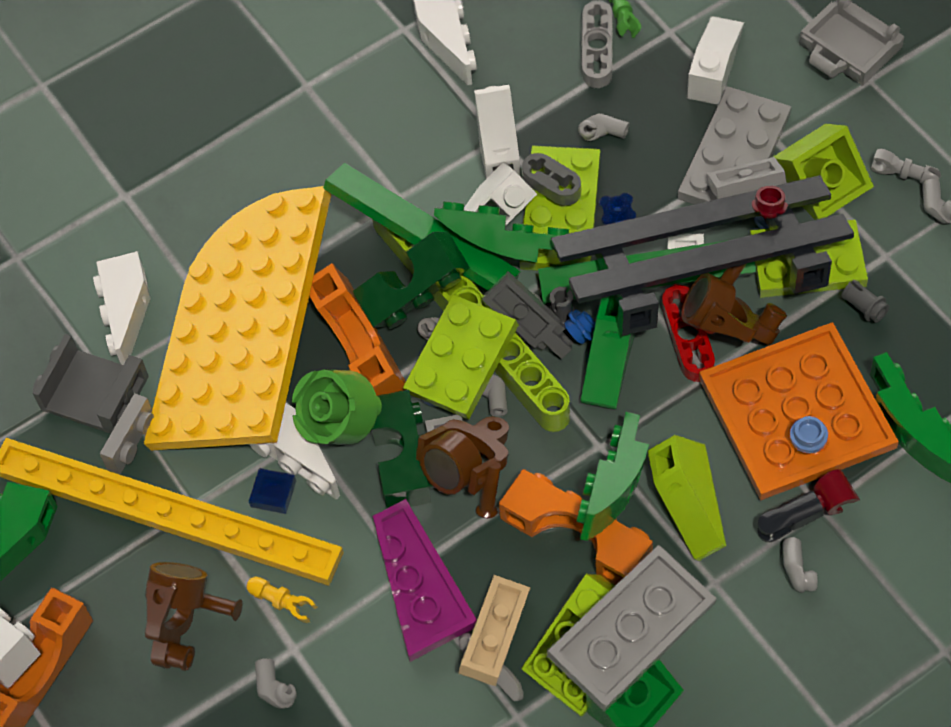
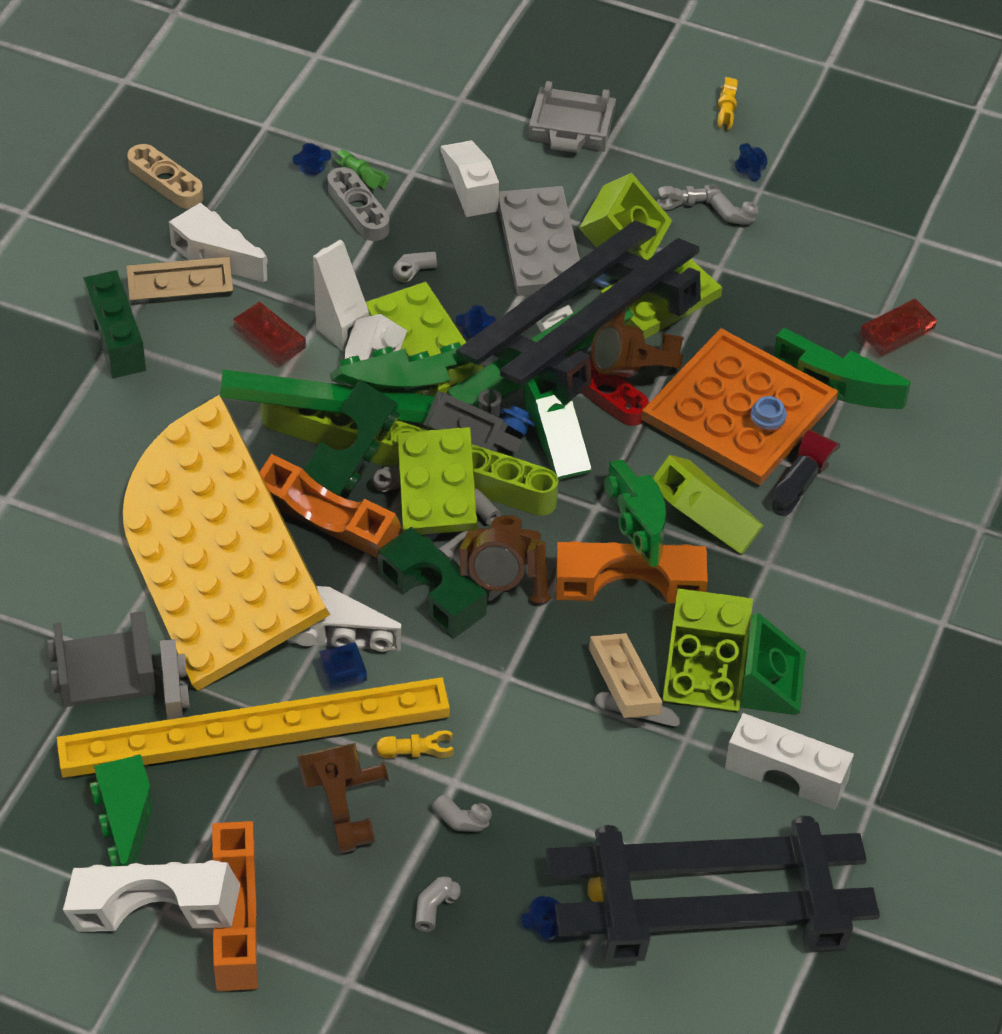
camera: 40 degrees left, 10 degrees down
white slope [93,251,151,365] -> none
bright green brick [292,369,382,445] -> none
magenta wing [373,499,477,662] -> none
dark grey beam [522,153,581,205] -> none
light grey plate [547,545,717,711] -> none
light grey plate [707,157,786,199] -> none
dark red plate [752,186,788,219] -> none
light grey arm [782,537,818,593] -> none
dark grey pin [842,280,889,323] -> none
none -> dark green arch [83,270,146,379]
none -> tan plate [126,257,233,301]
none -> clear red plate [233,301,306,365]

